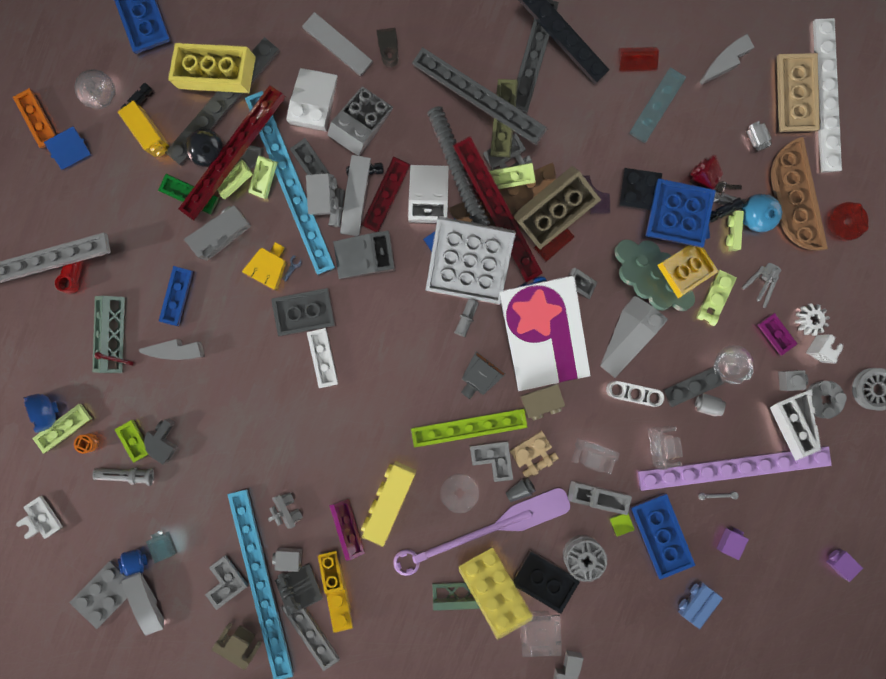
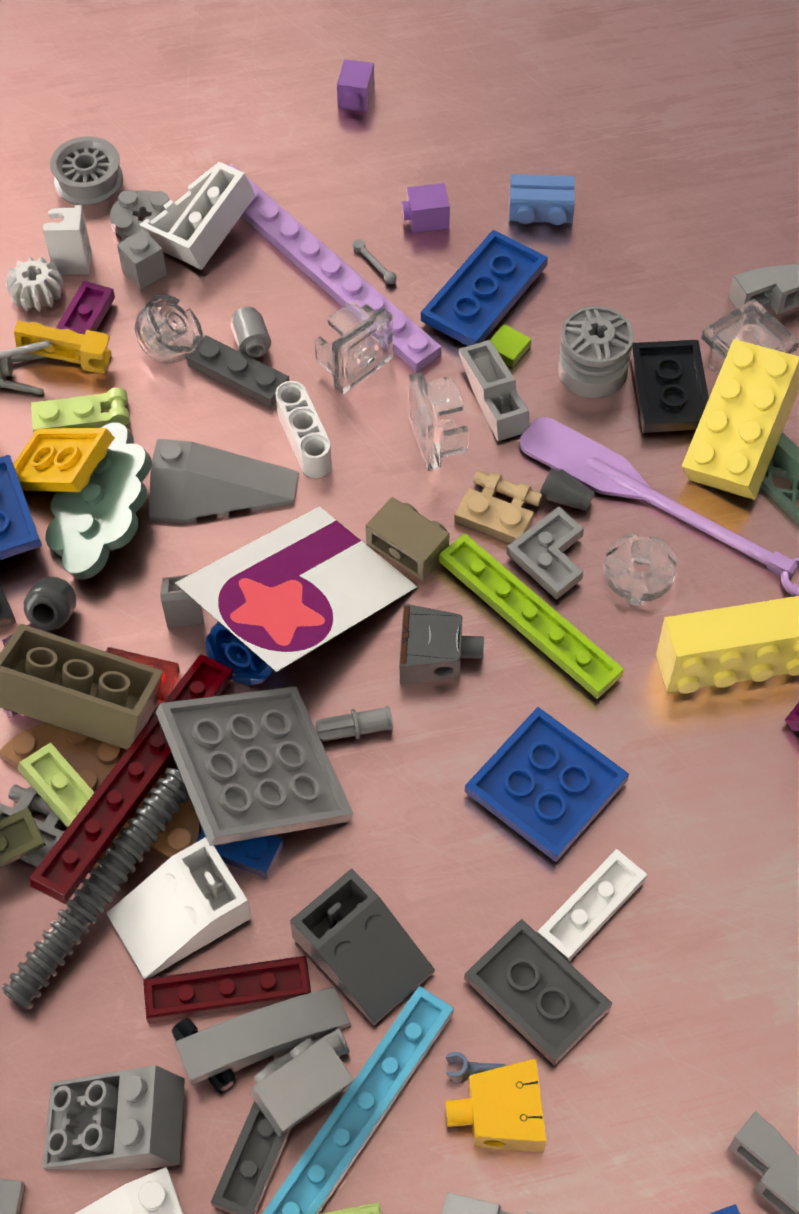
camera: 120 degrees left, 30 degrees down
none -> yellow plate [14,320,112,374]
none -> dark grey head [24,577,76,631]
none -> blue plate [465,707,629,862]

